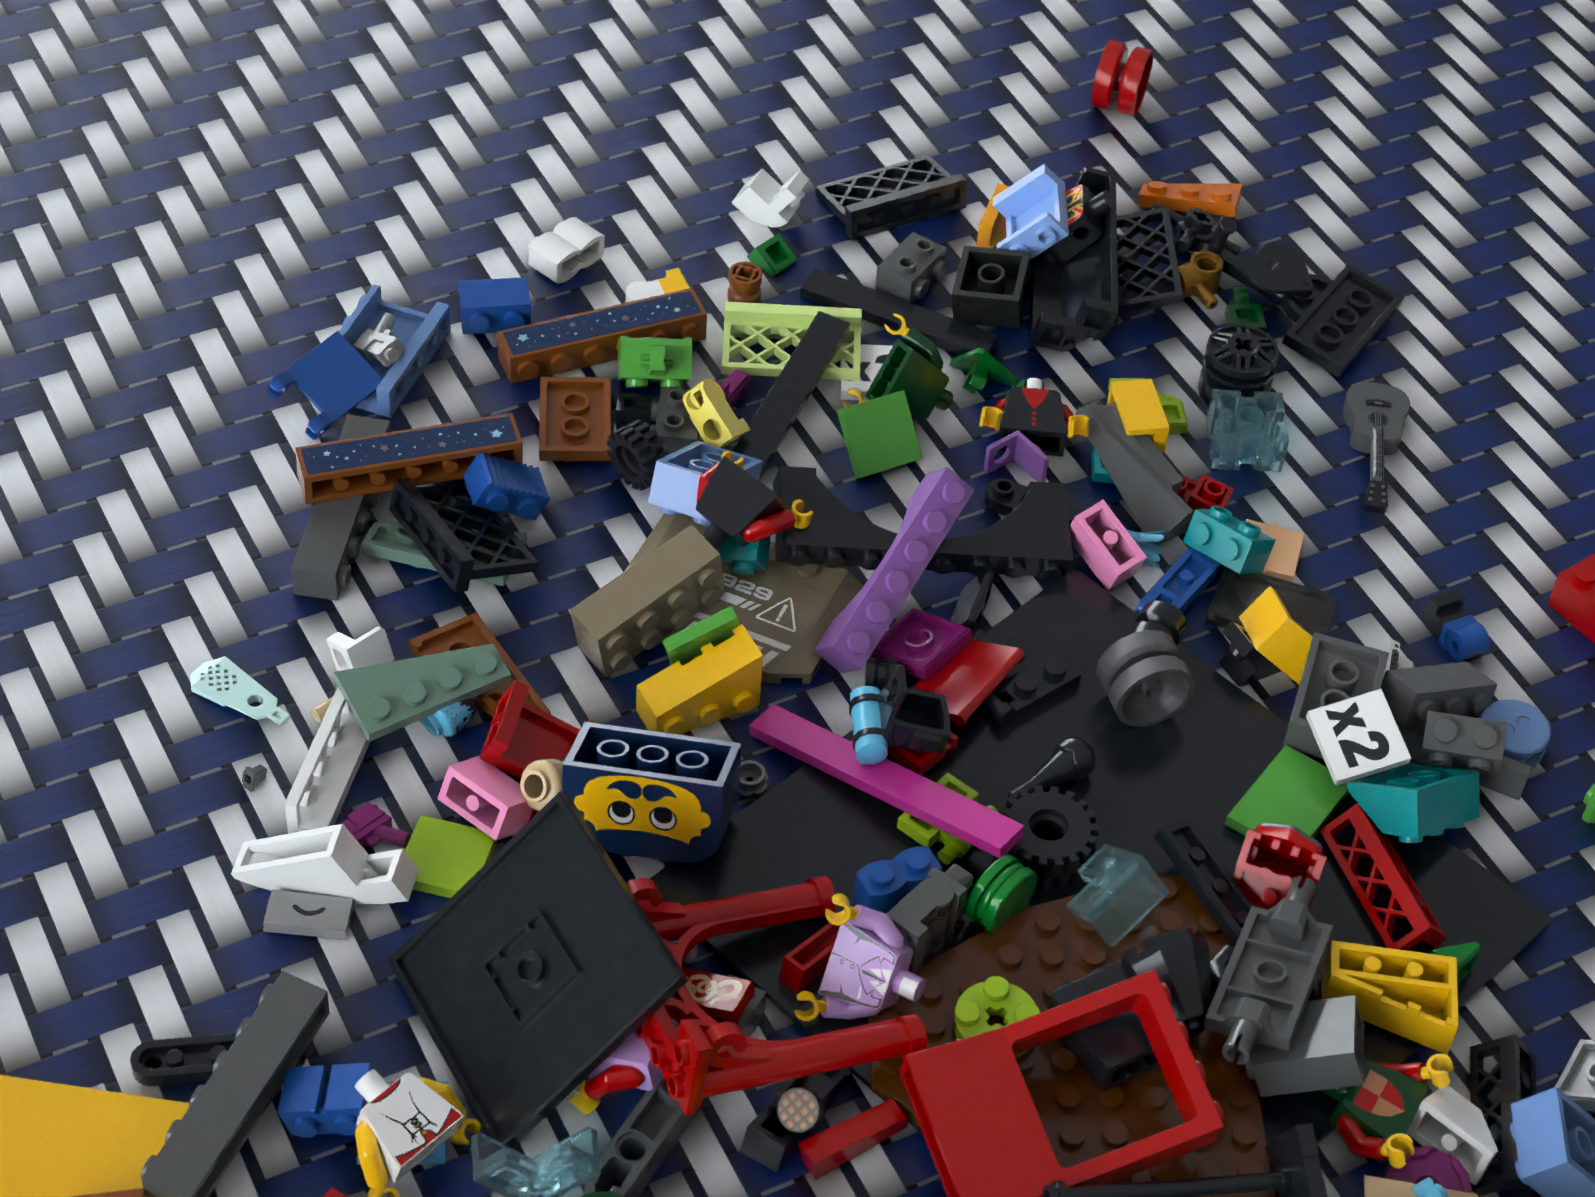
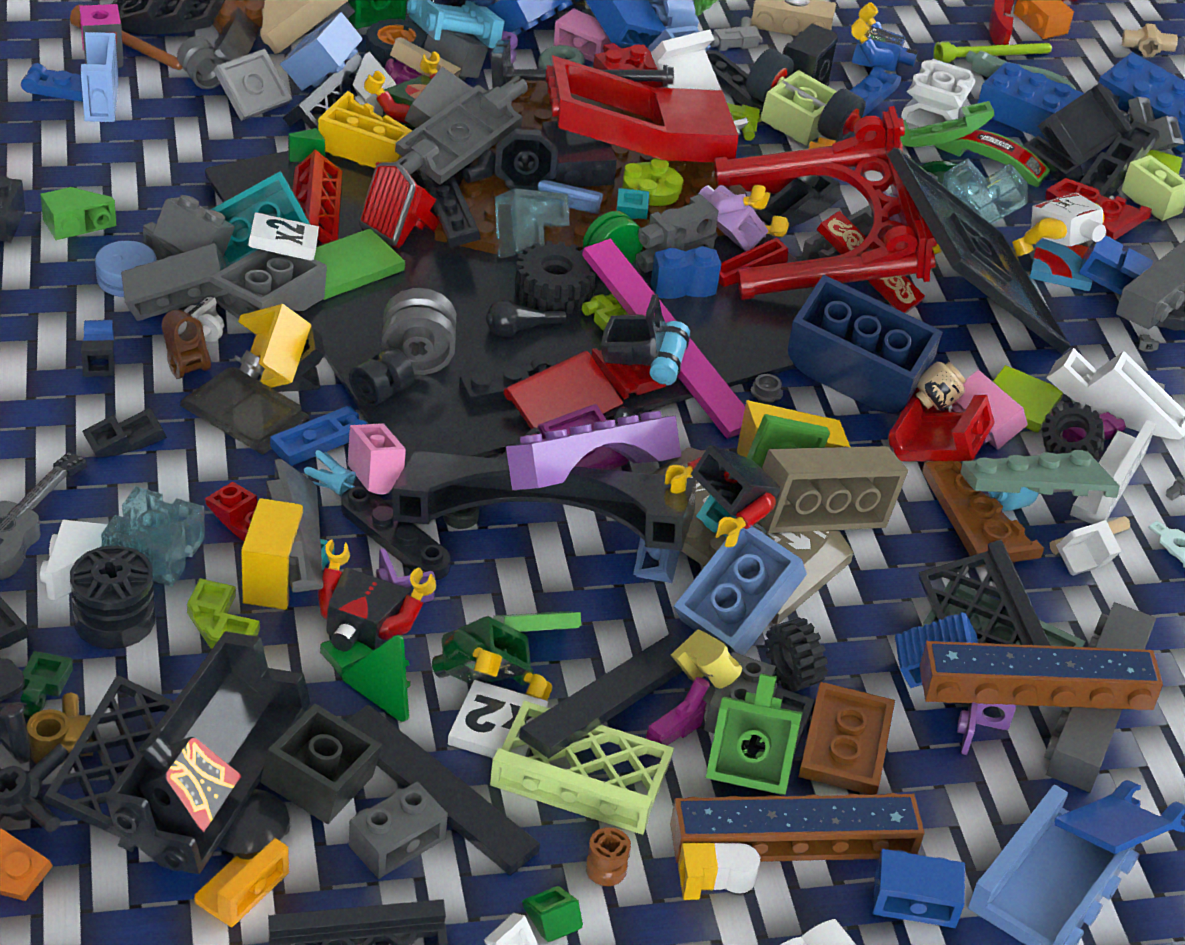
camera: 165 degrees left, 5 degrees down
light grey piece [352,313,405,367] -> none
light blue panel [993,164,1069,259] -> none
teal brick [1183,506,1276,574] -> none
light nougat piece [1246,519,1304,581] -> none
none -> white slope [40,520,110,600]
none -> black slope [82,407,167,457]
none -> reddish brown piece [162,310,211,379]
none -> medium blue slope [538,180,603,214]
none -> teal plate [616,188,649,219]
none -> black tyre [1042,402,1105,459]

